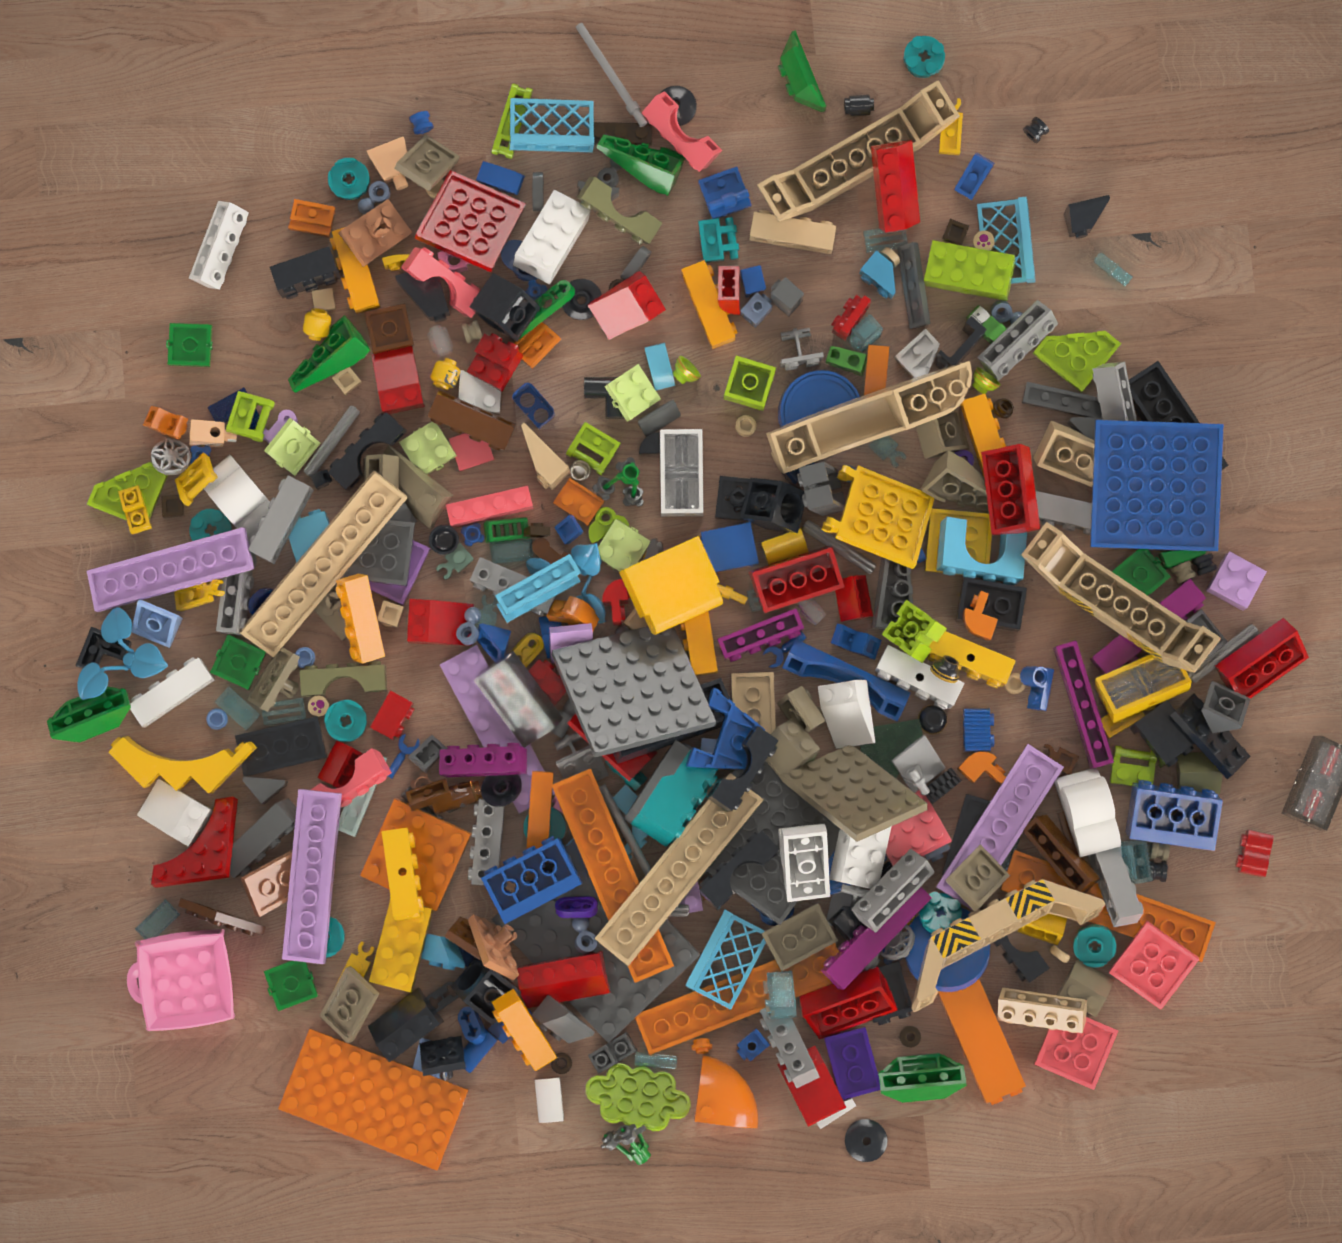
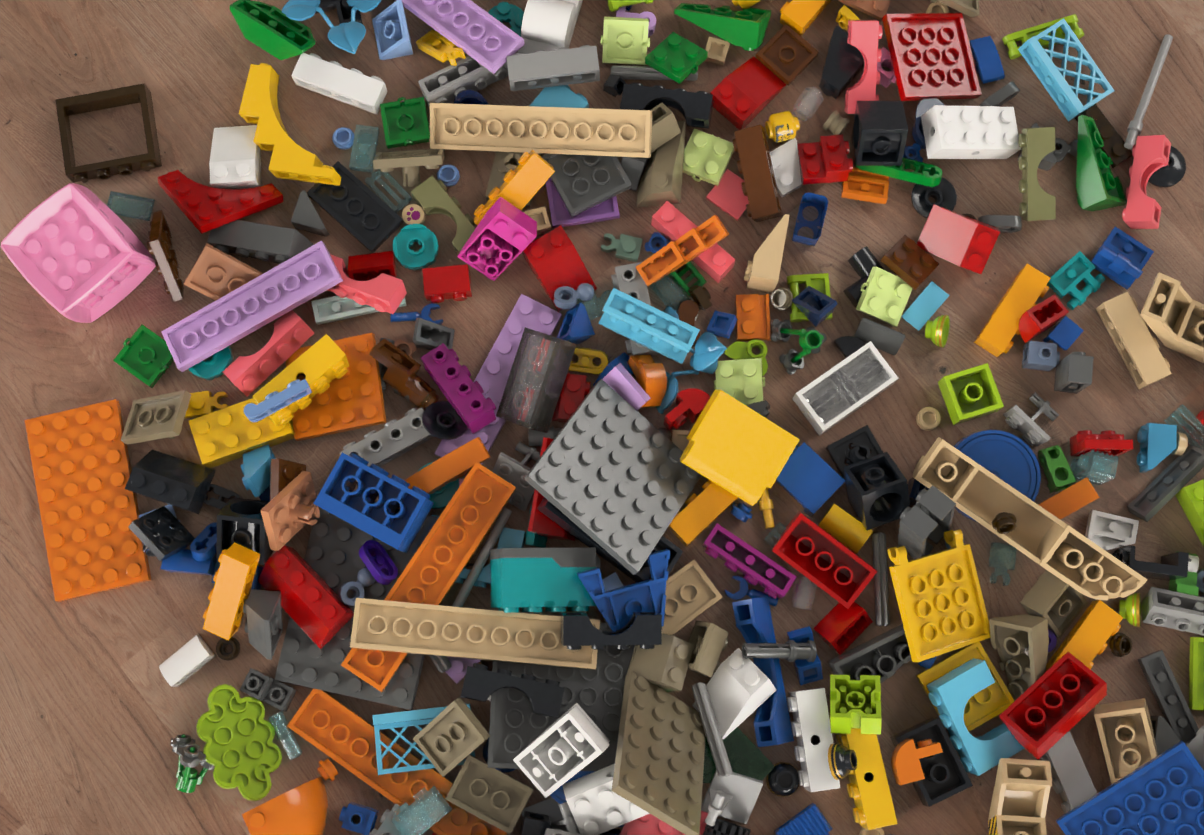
camera: 55 degrees right, 5 degrees down
black piece [429,525,459,555] -> none
none -> dark brown window [55,83,162,183]
none -> coral arch [223,310,314,397]
none -> medium blue plate [244,379,312,422]
none -> dark tan plate [413,697,490,777]
none -> dark pink slope [457,197,537,281]
none -> orange slope [636,215,729,286]
none -> green plate [645,32,708,84]
none -> light grey axle [692,682,732,778]
none -> blue plate [730,502,753,523]
none -> dark grey pin [742,640,816,662]
none -> dark blue slope [792,286,838,327]
none -> reddish brown plate [880,235,939,290]
none -> dark brown plate [992,512,1017,534]

